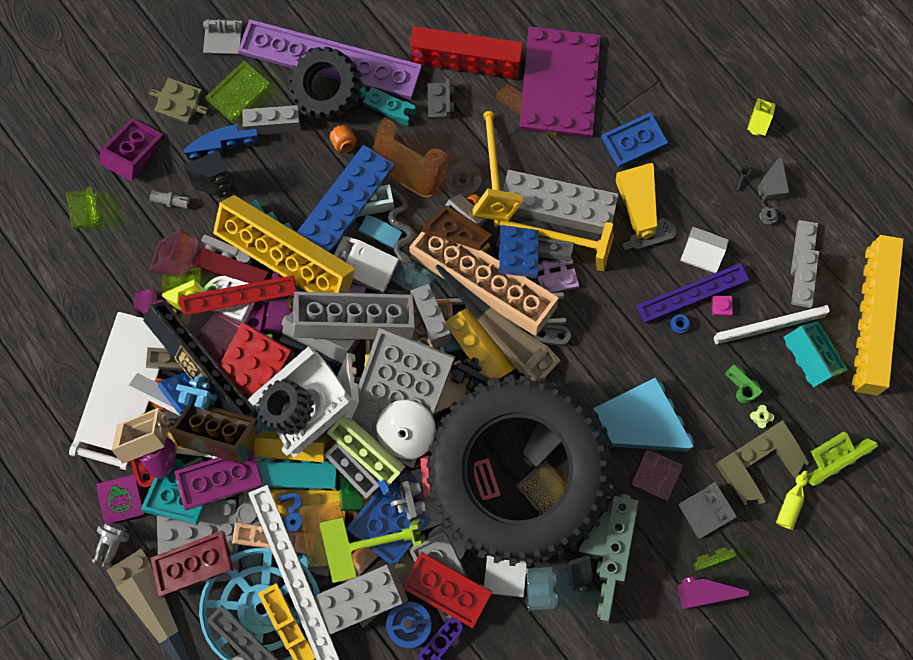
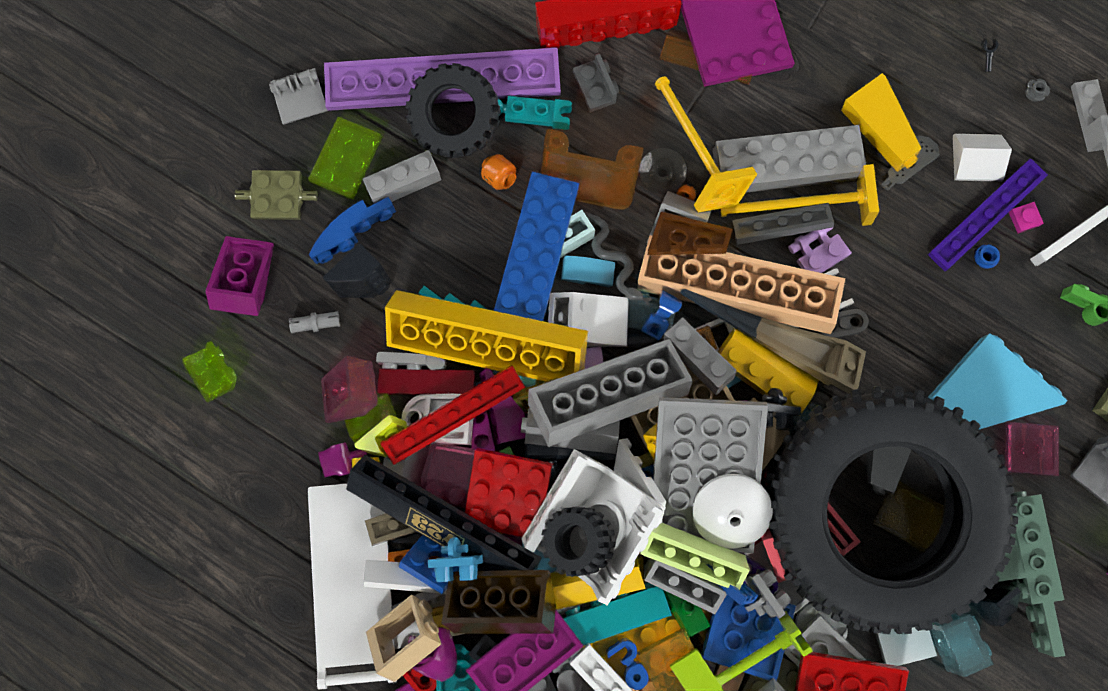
camera: 20 degrees left, 5 degrees up
blue plate [498,225,538,278] -> none
blue plate [601,112,668,168] -> none
dark grey slope [758,158,789,202] -> none
none -> blue leg [641,290,682,340]

